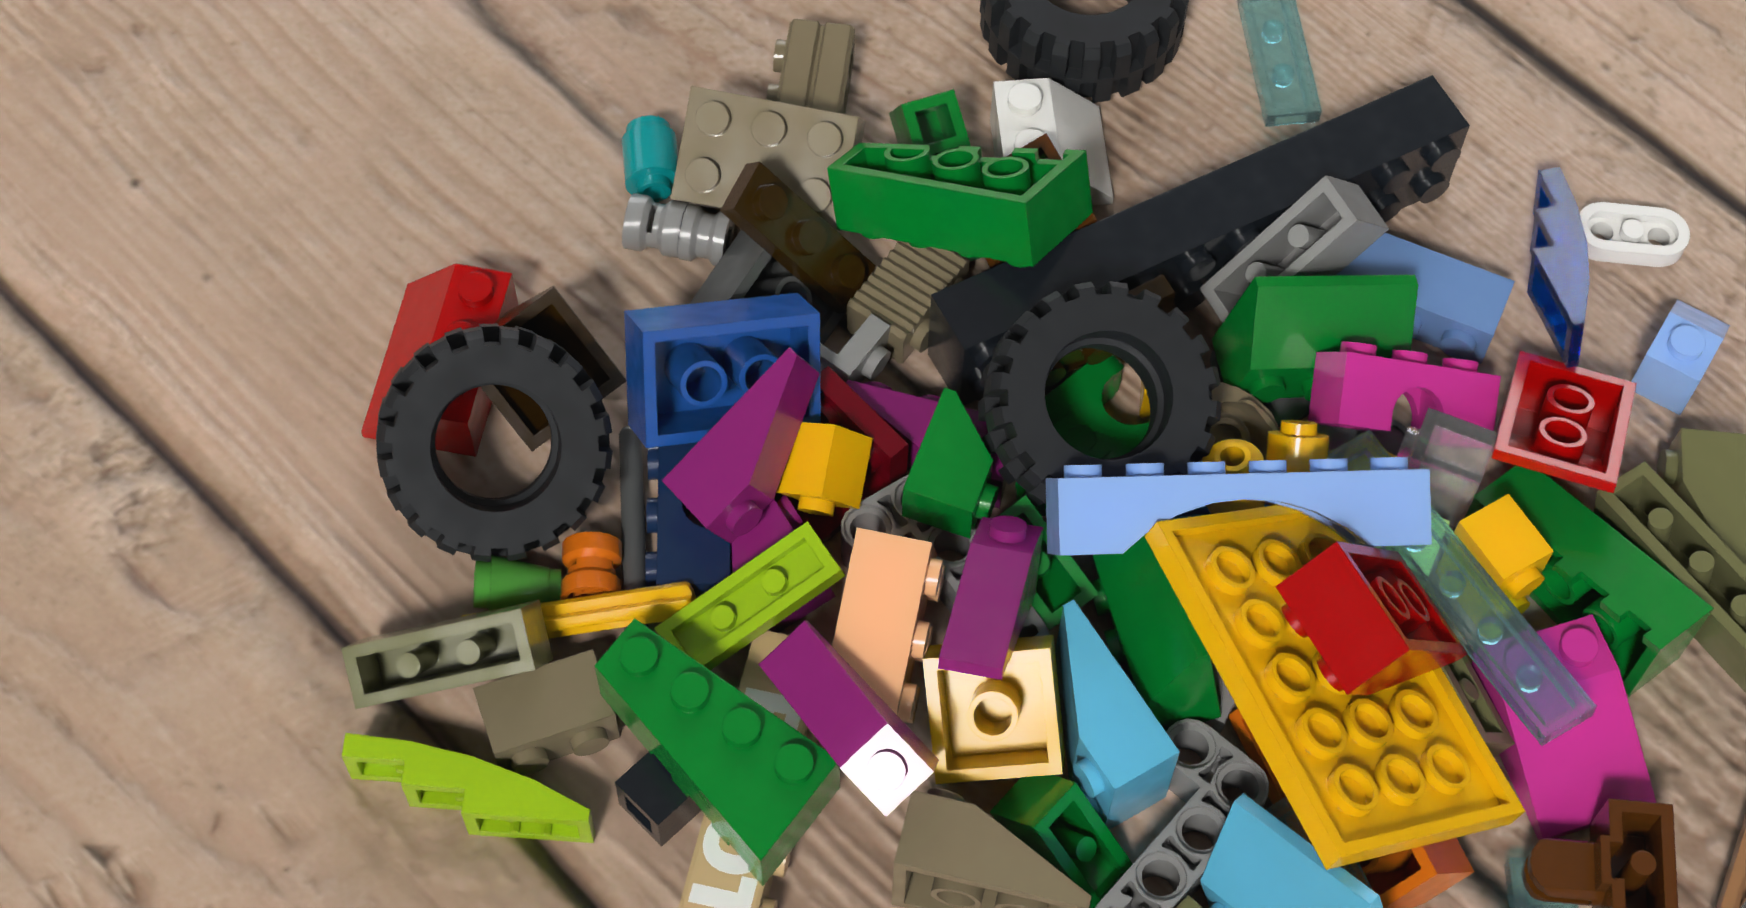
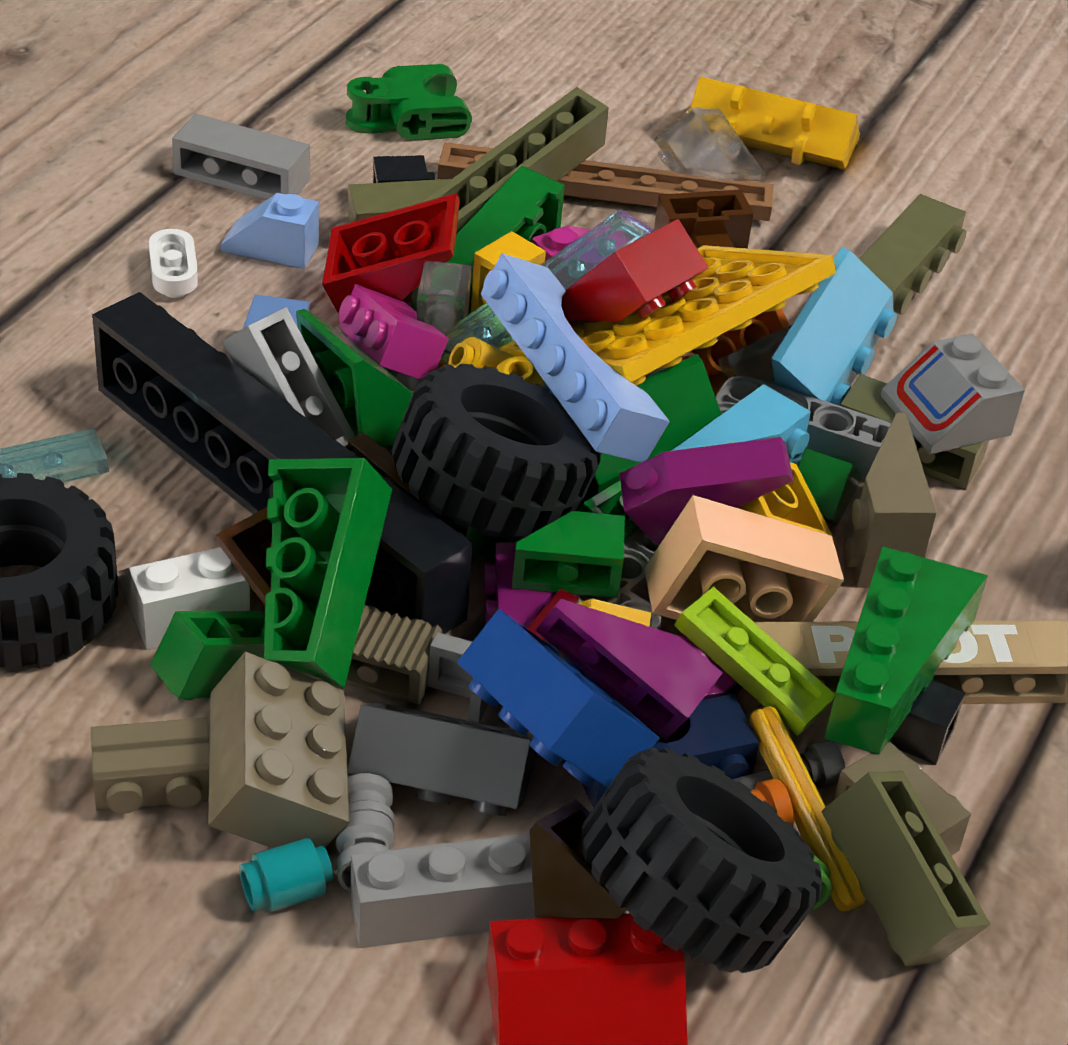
camera: 110 degrees left, 20 degrees down
lime slope [342,733,595,843] -> none
dark brown plate [720,162,876,313] -> none
magenta slope [758,619,939,816] -> none
clear blue slope [1527,167,1590,368] -> none
none -> light grey brick [350,833,538,948]

